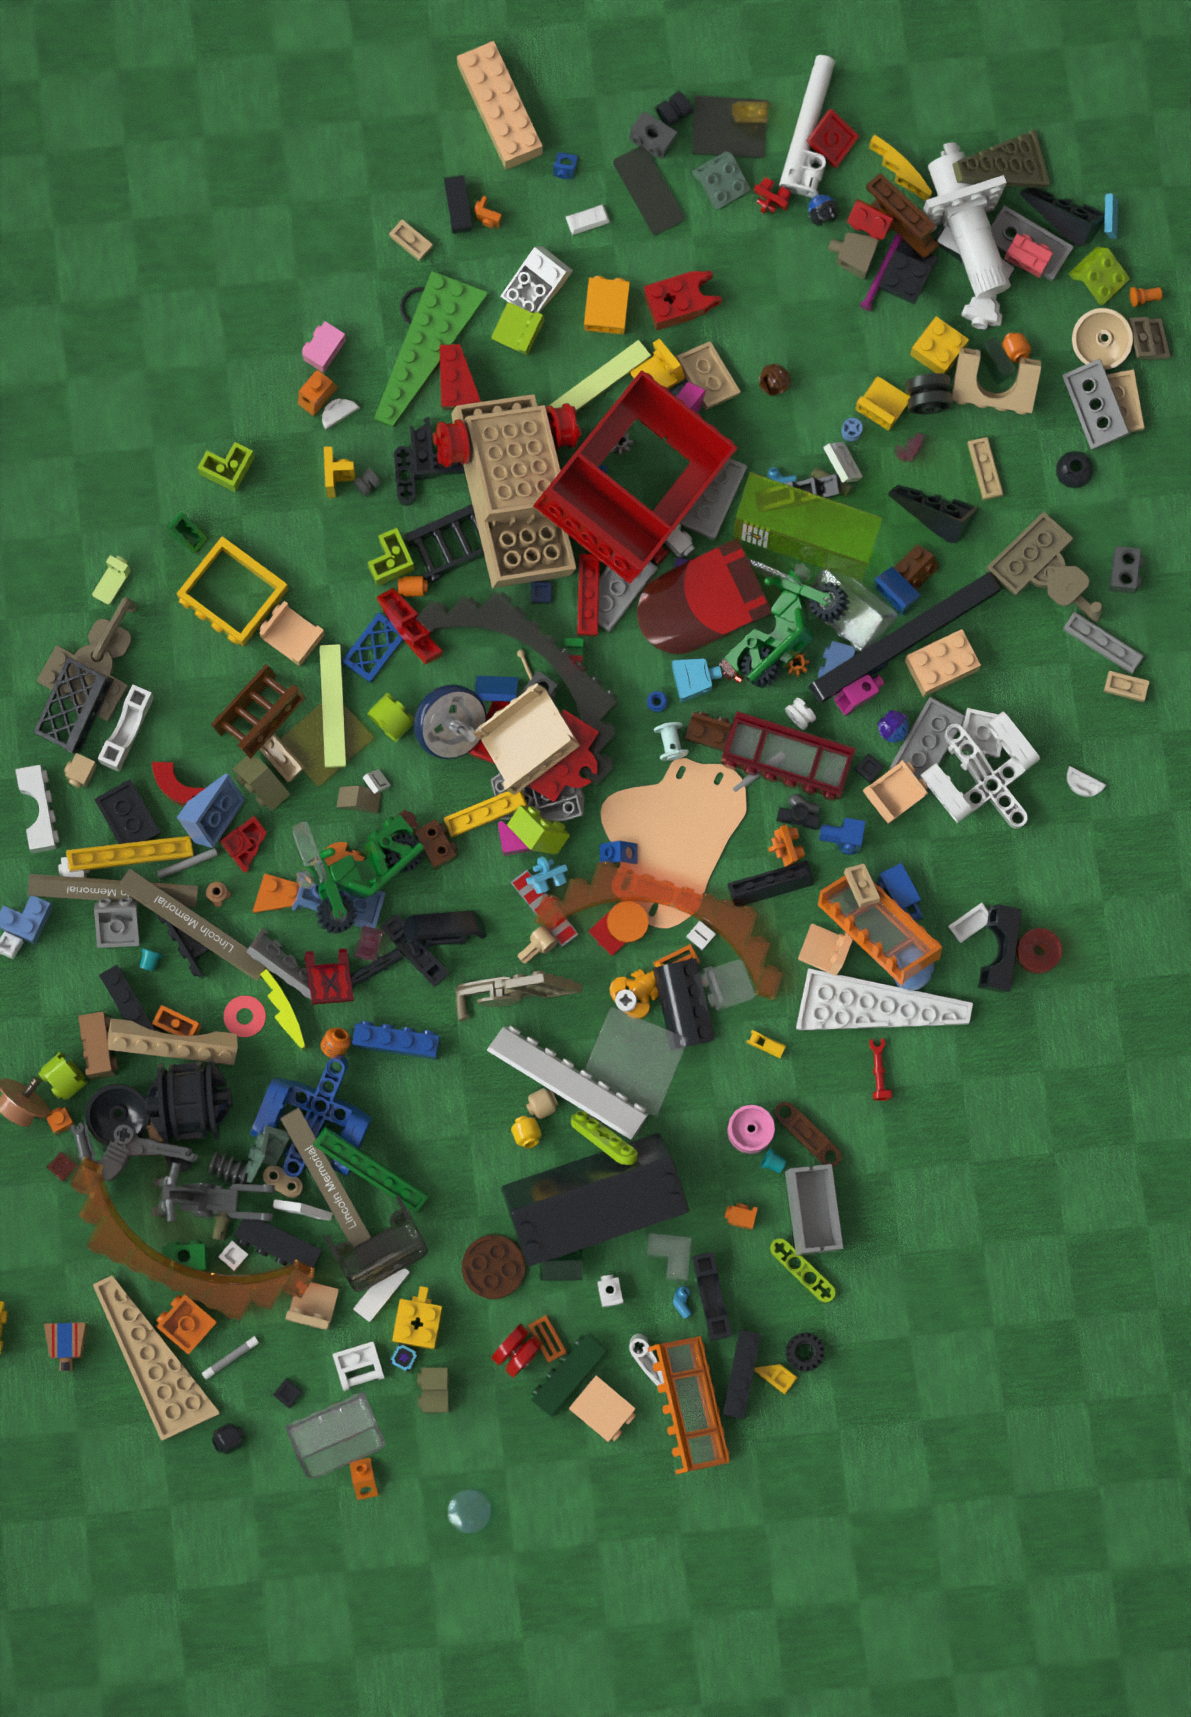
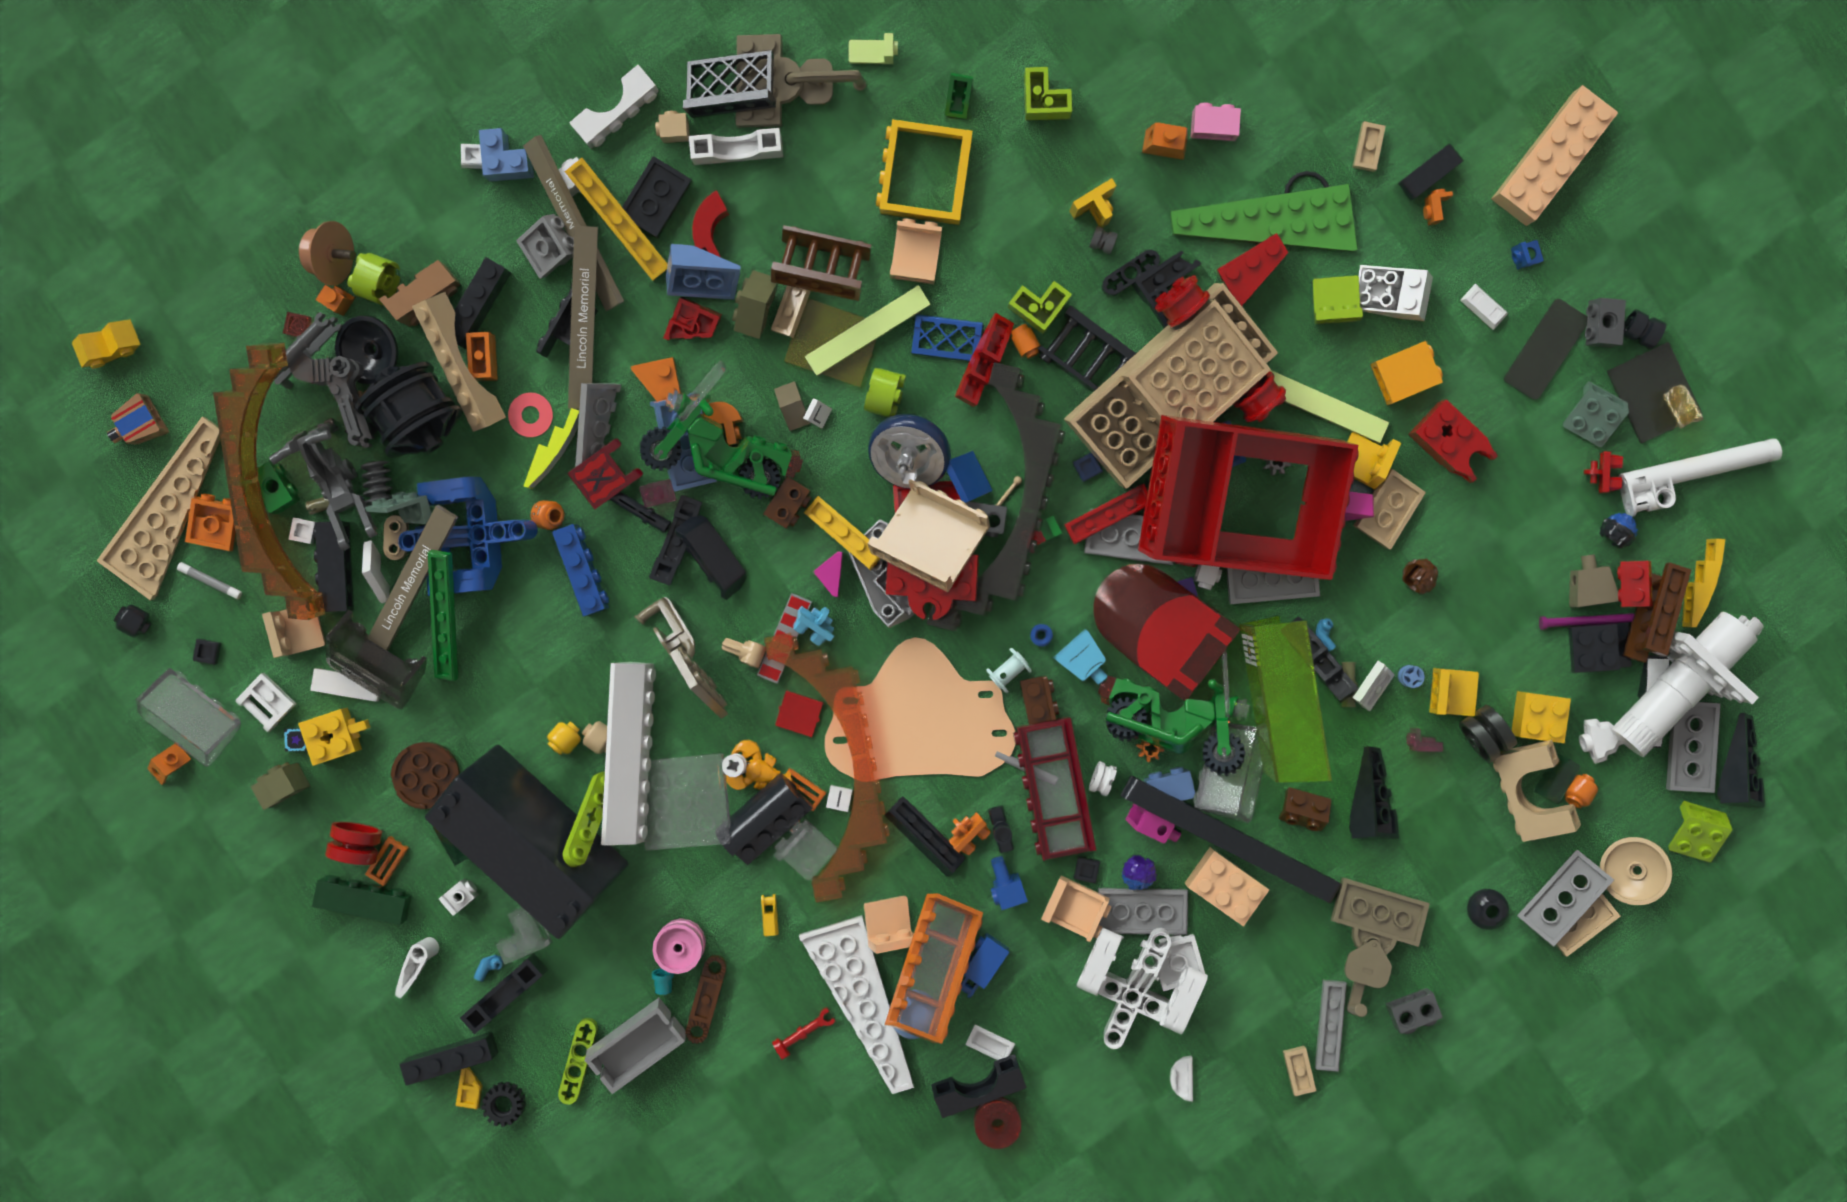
camera: 65 degrees right, 10 degrees up
teal piece [139,948,162,972] -> none
light grey bar [157,848,218,879] -> none
medium nougat brick [205,882,231,907] -> none
white tile [322,398,360,431] -> none
clear light blue dish [448,1490,491,1533] -> none
lime brick [507,805,570,855] -> none
light nougat panel [569,1376,636,1442] -> none
blue bracket [600,841,638,865] -> none
orange tile [607,901,649,943] -> none
window [647,1336,730,1474] -> none
orange brick [724,1203,758,1230] -> none
dark grey arm [788,794,819,814] -> none
red plate [806,110,859,168] -> none
tan plate [844,864,880,908] -> none
blue slope [874,567,921,616] -> none
olive wing [952,129,1050,188] -> none
tan tile [967,437,1003,501] -> none
coral brick [1004,233,1053,278] -> none
medium azure tile [1104,193,1118,239] -> none
dark tan slope [1128,317,1170,360] -> none
orange pin [1129,287,1162,307] -> none

